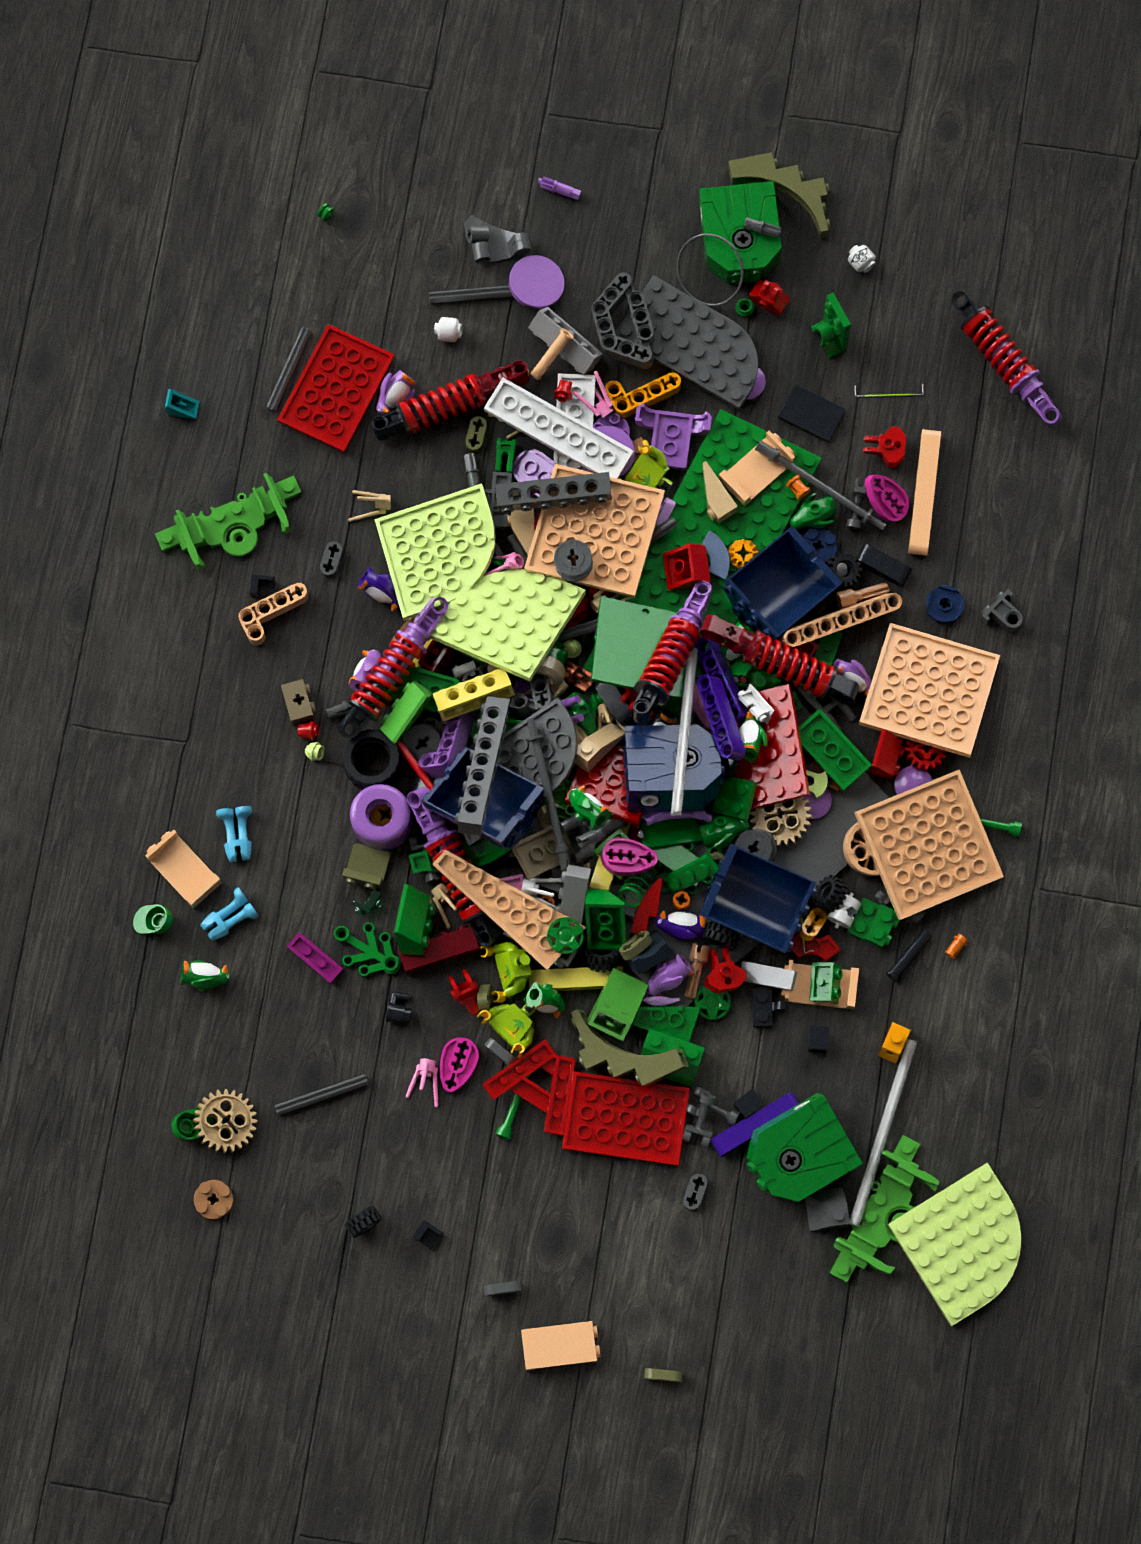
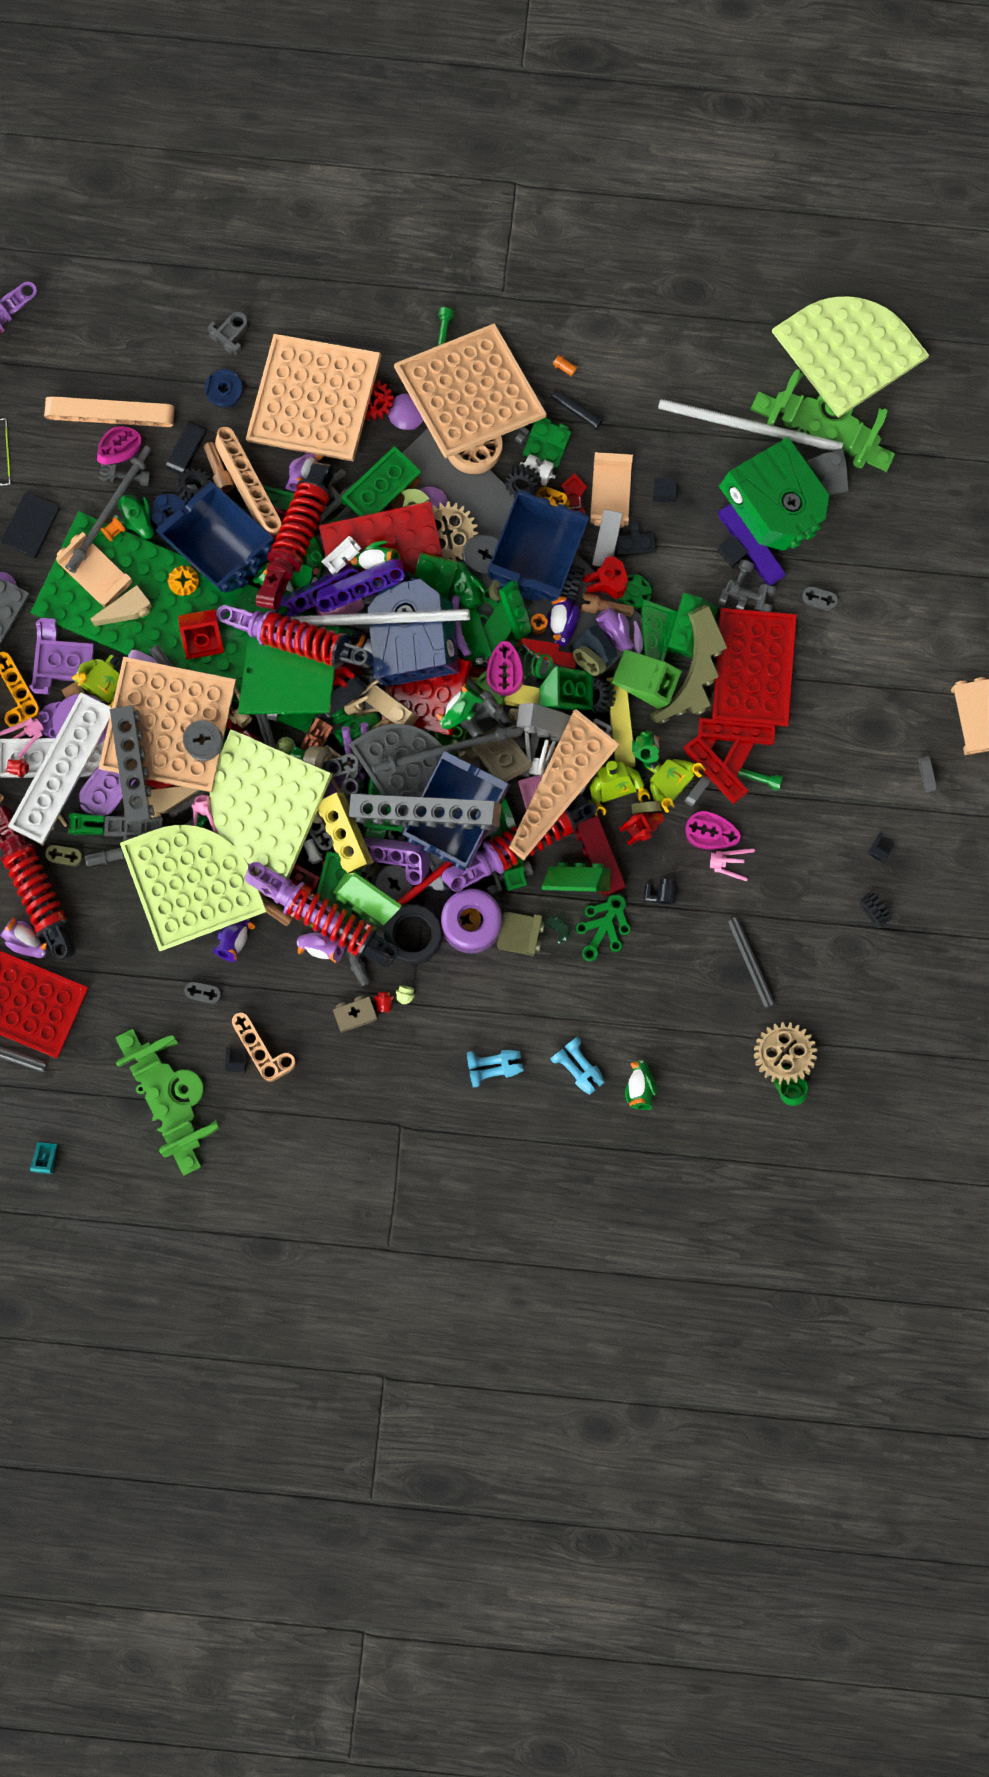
camera: 100 degrees left, 5 degrees up
green cap [133,904,173,934] -> none
light nougat panel [145,830,222,908] -> none
medium nougat plate [194,1180,234,1220] -> none
magenta plate [287,932,343,984] -> none
tan plant [348,490,391,522] -> none
tan plant [431,883,461,929] -> none
green wheel [547,917,584,954] -> none
sand blue tile [701,530,730,581] -> none
green bracket [809,962,843,1004] -> none
red hinge [863,426,906,468] -> none
red slope [870,729,905,780] -> none
light orange torso [878,1022,911,1064] -> none

